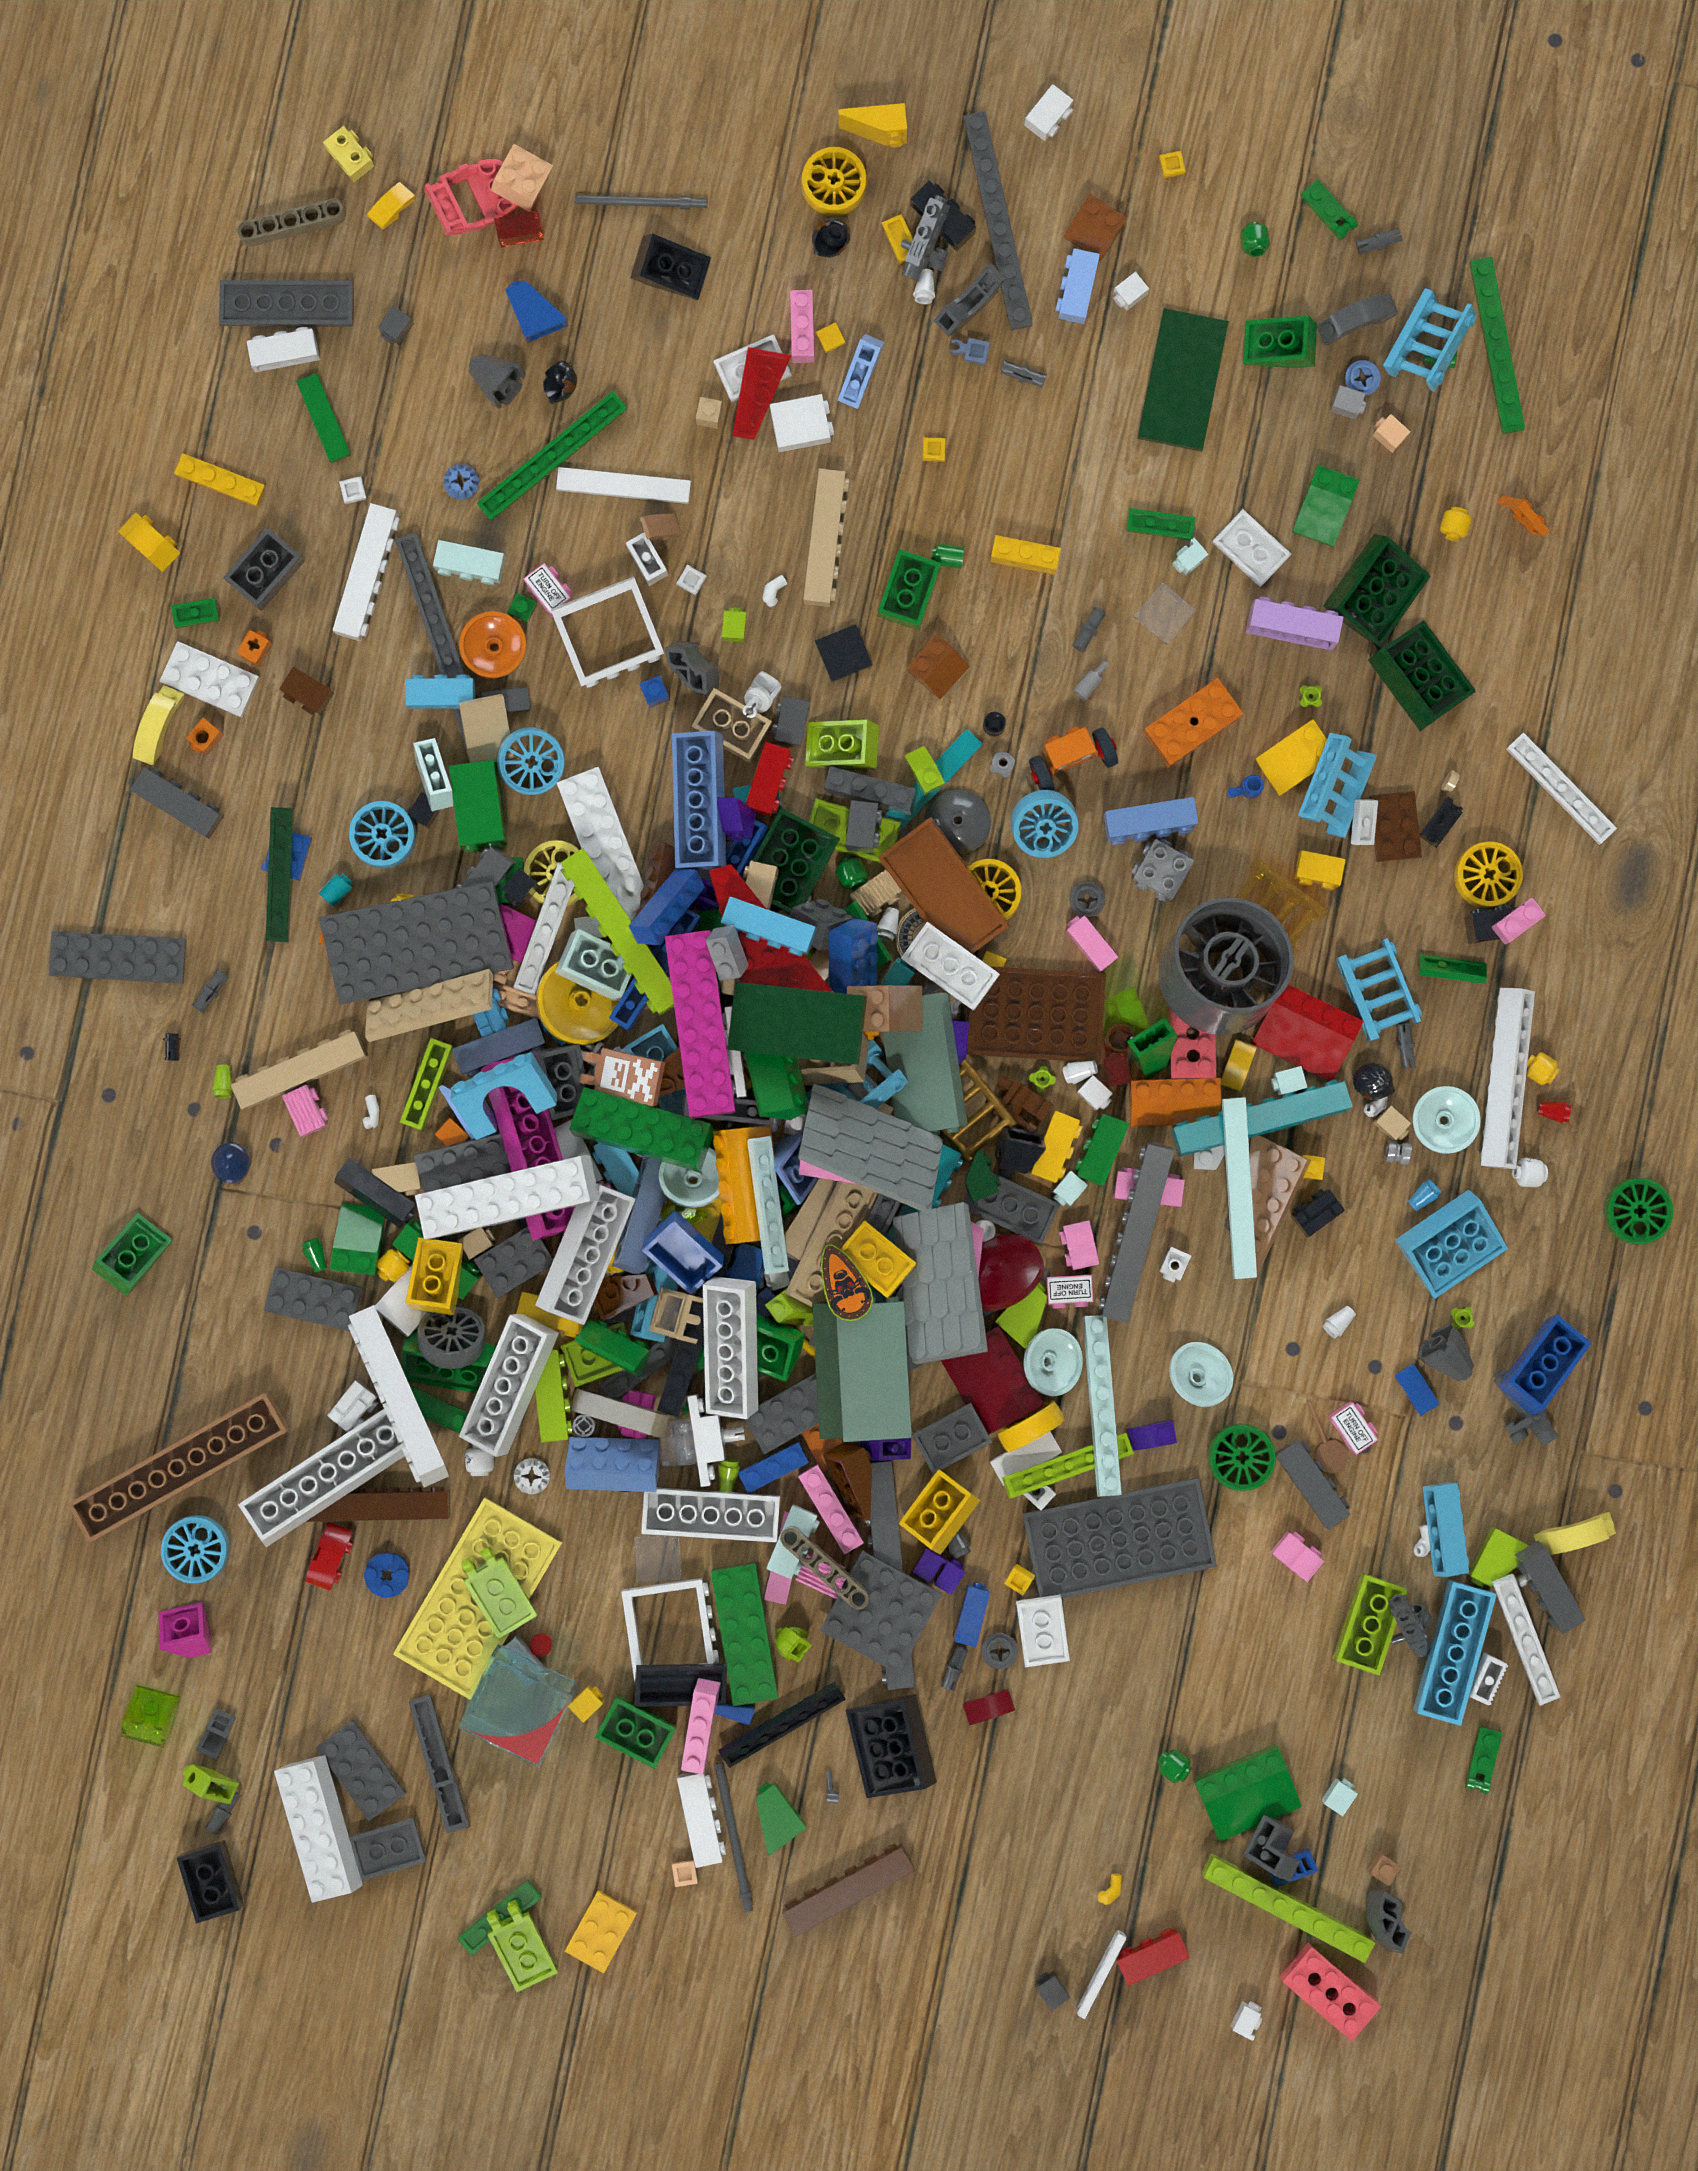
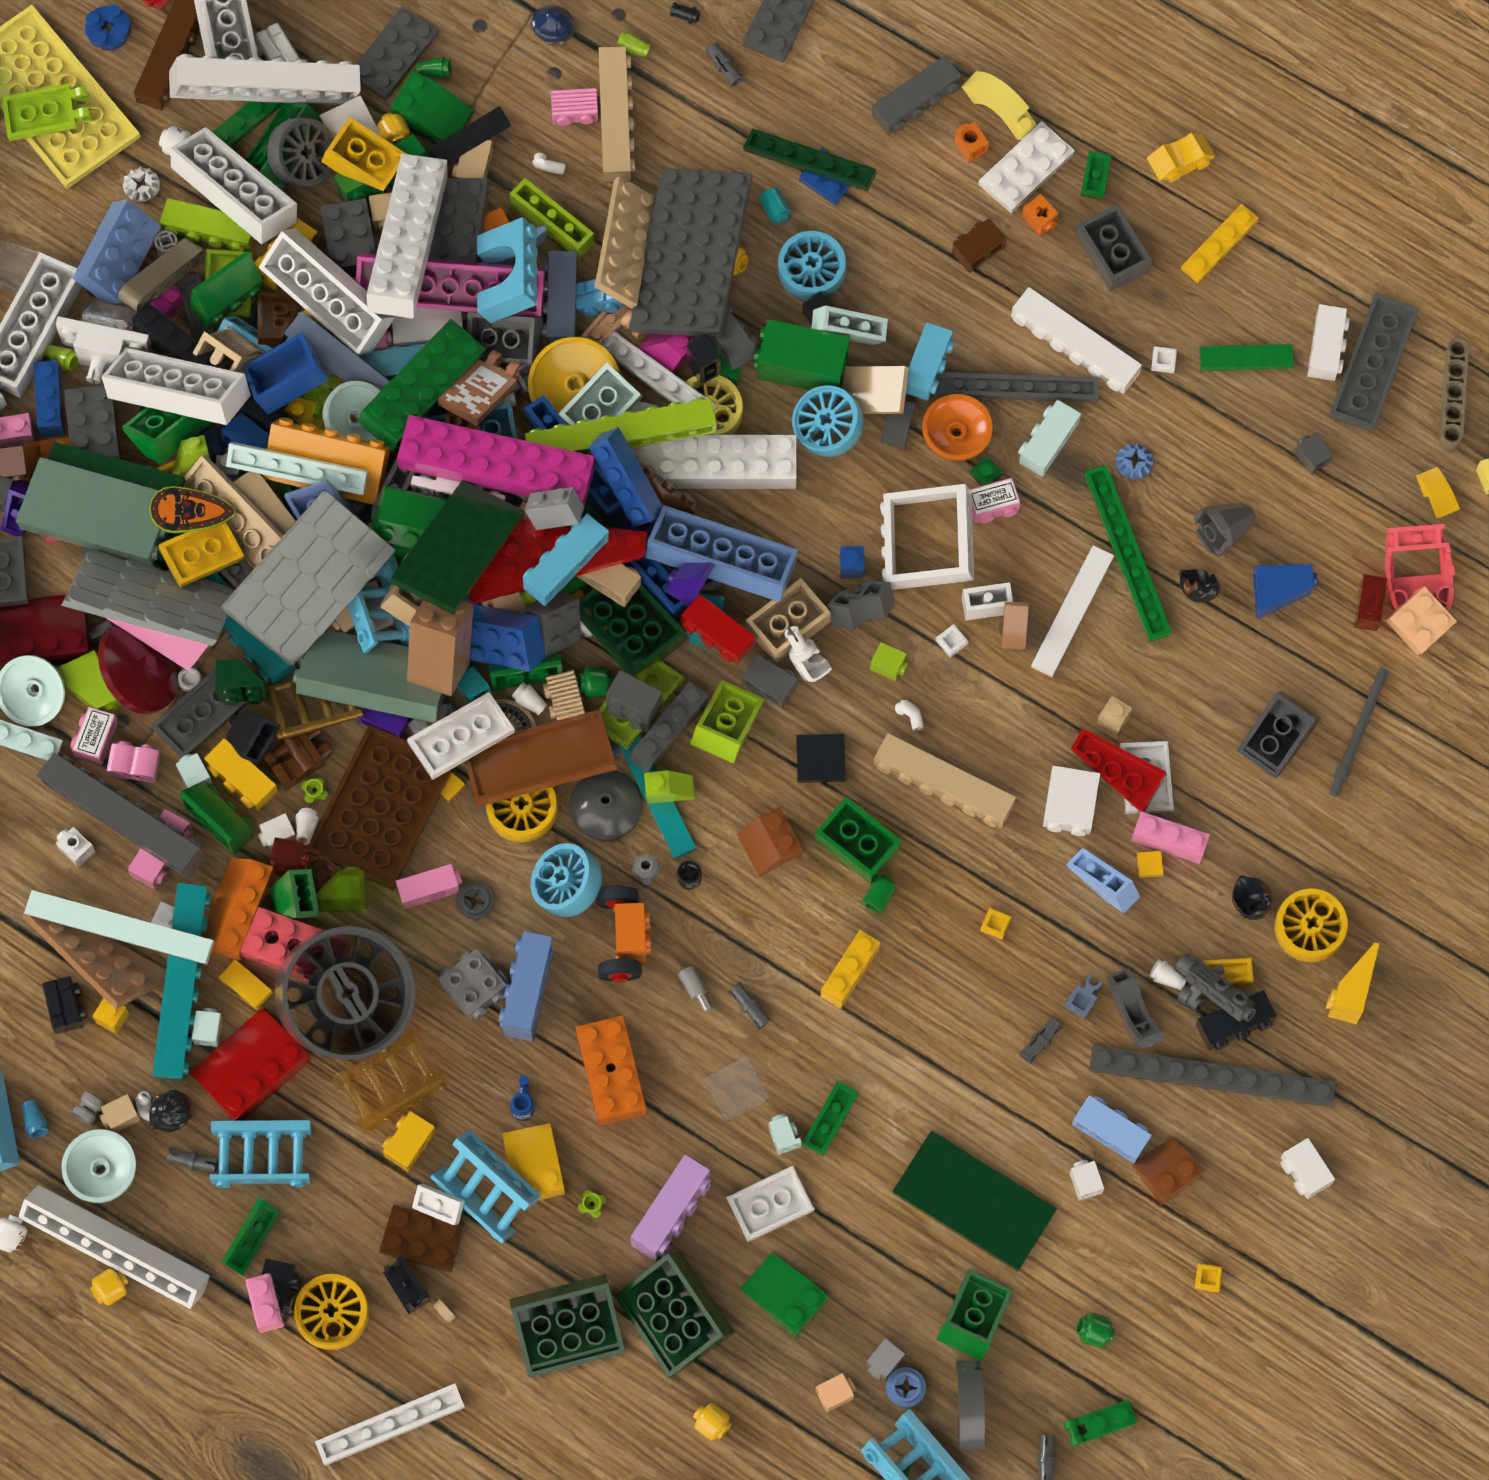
camera: 110 degrees right, 15 degrees down
red cone [1538,1102,1572,1124] -> none

